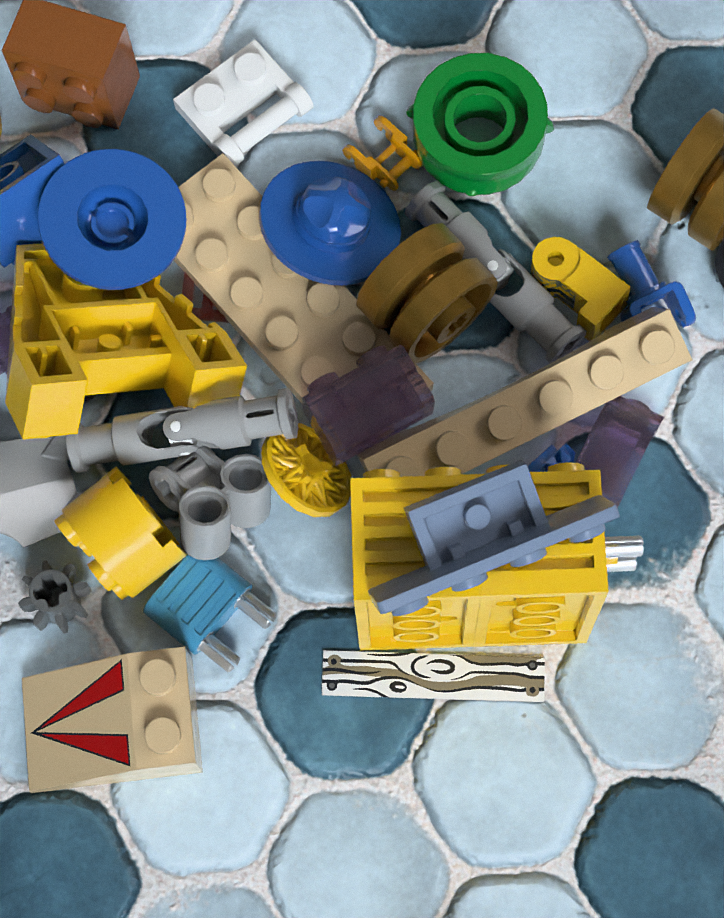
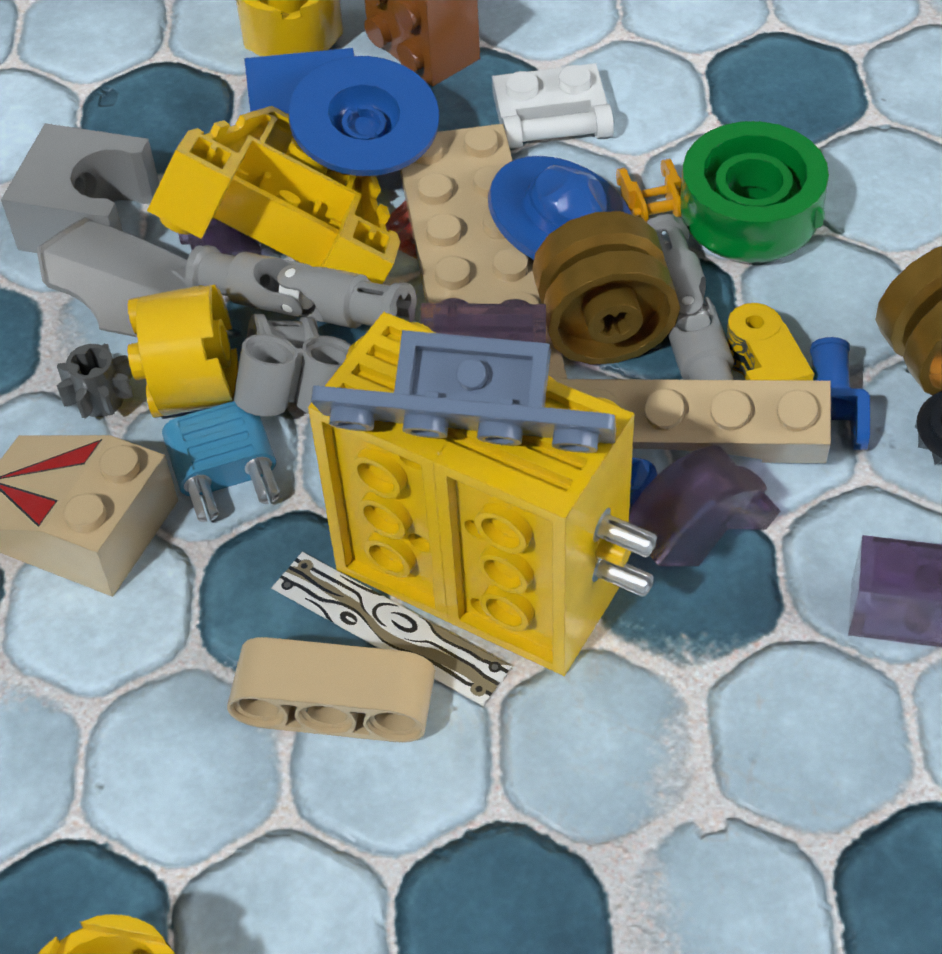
camera: 30 degrees right, 20 degrees down
none -> tan beam [227,637,436,742]

